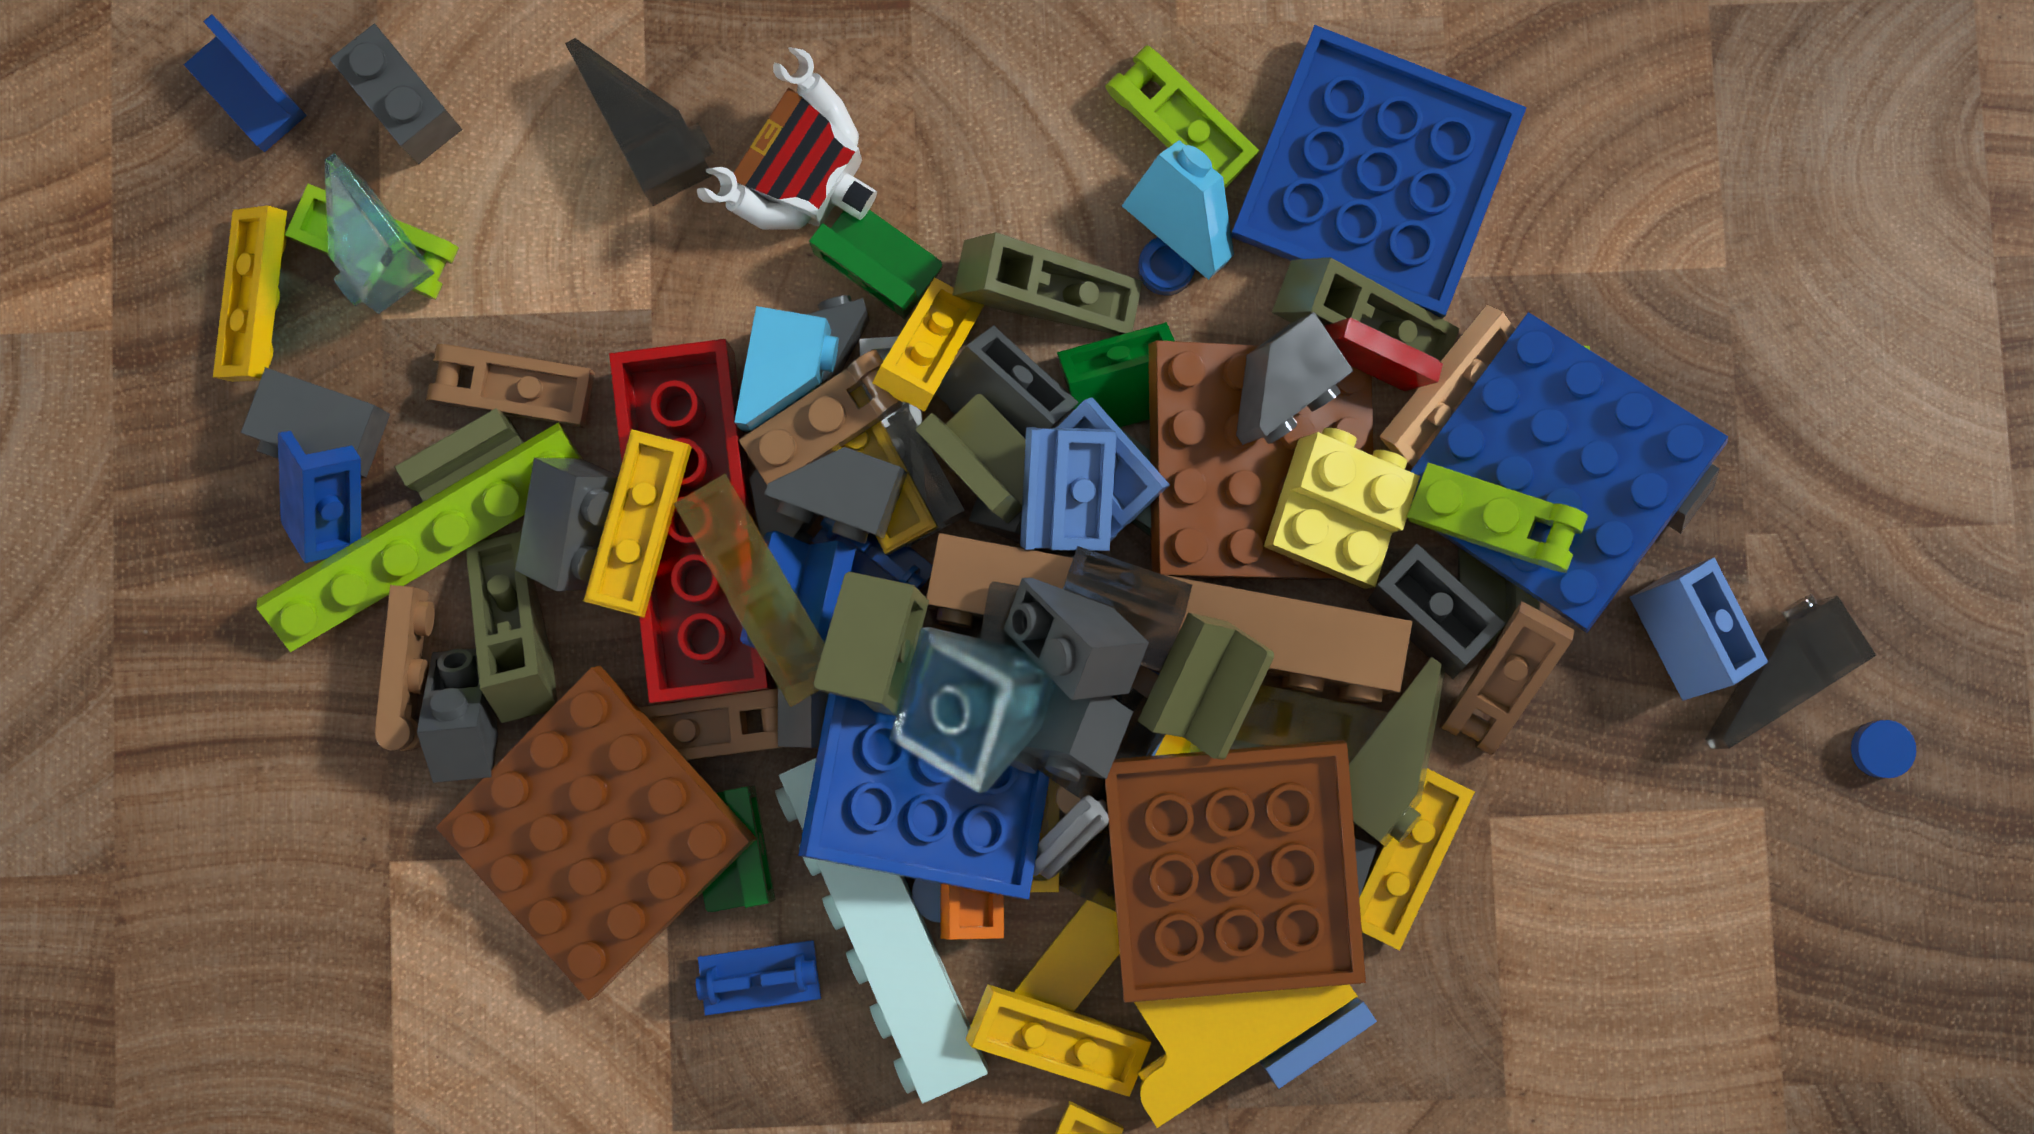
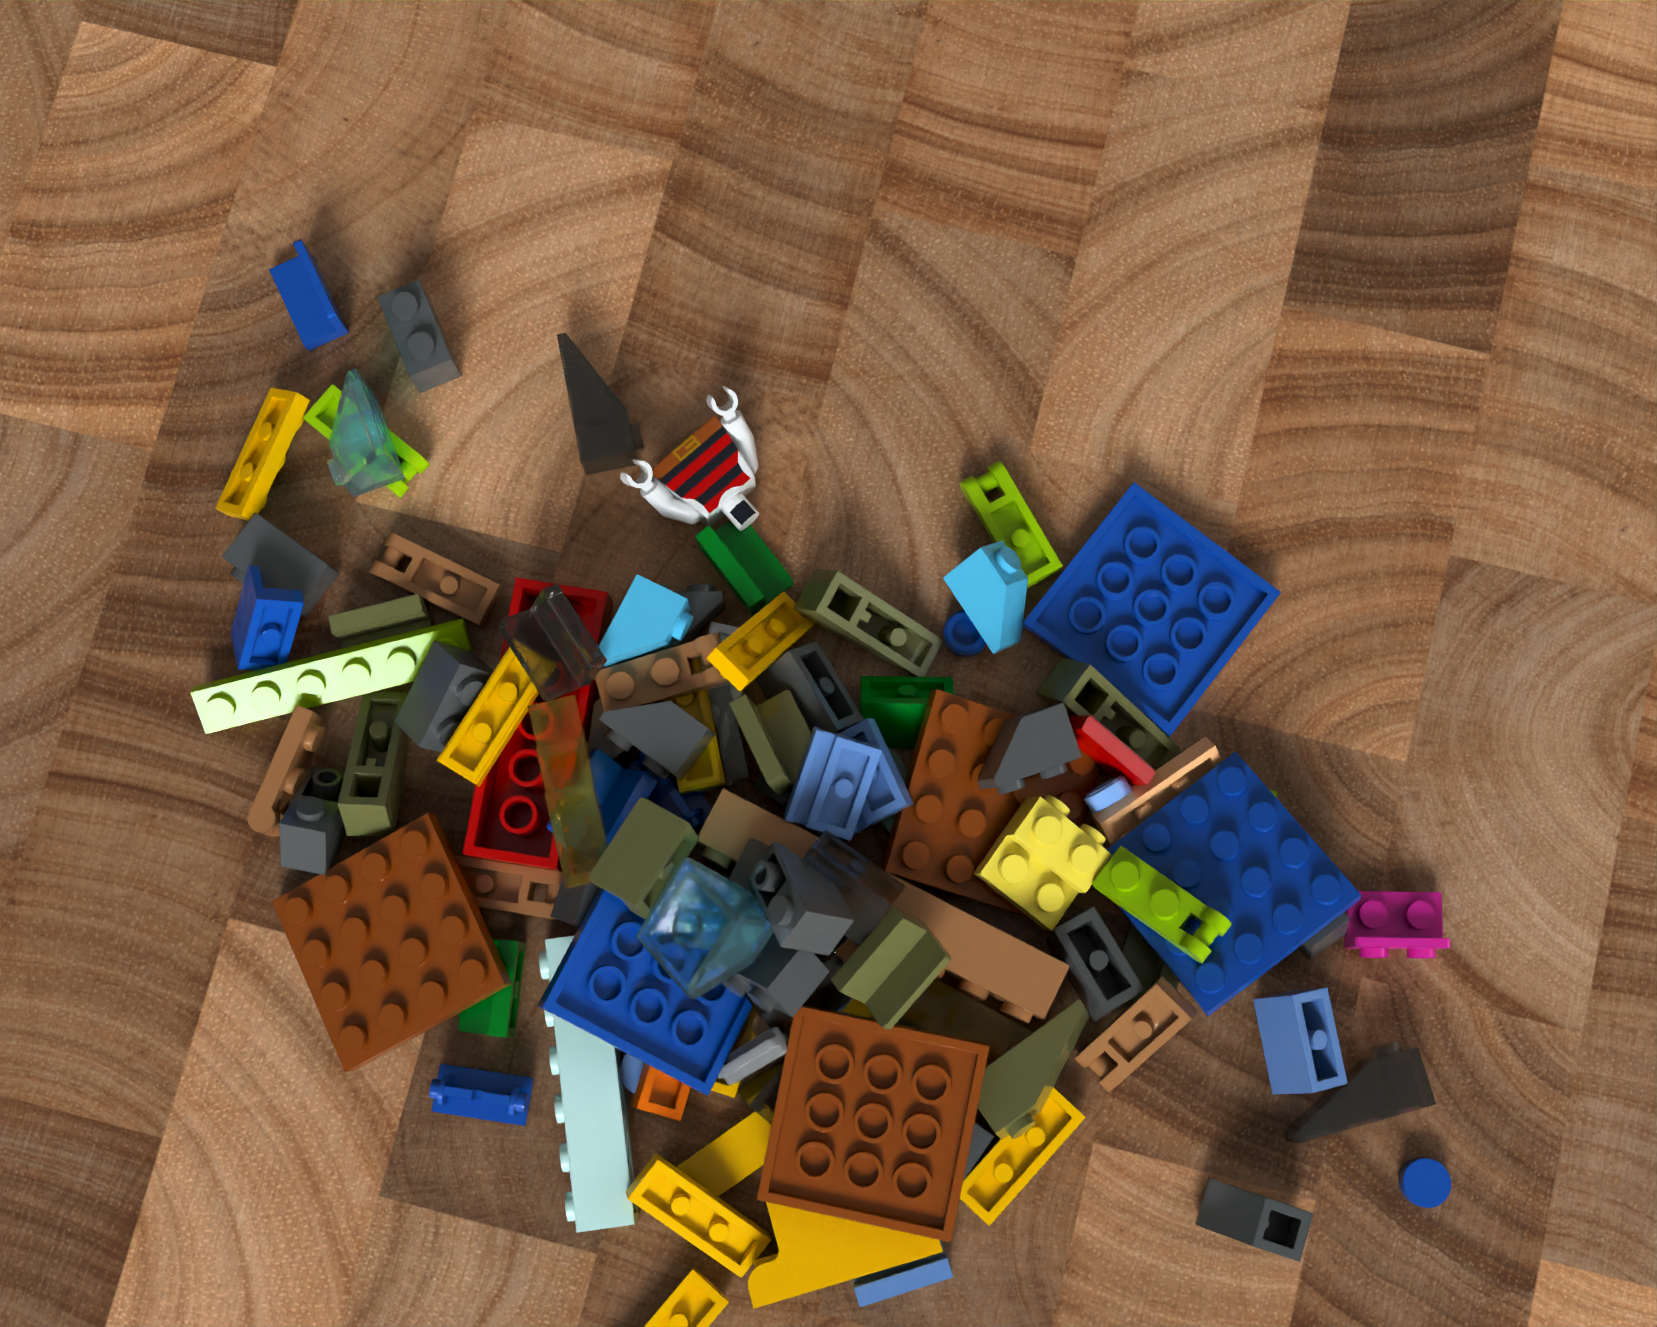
camera: 20 degrees right, 5 degrees down
none -> clear smoke panel [498,584,607,701]
none -> light blue tile [1084,774,1133,813]
none -> dark grey slope [1195,1177,1314,1262]
none -> dark pink bracket [1344,891,1451,959]

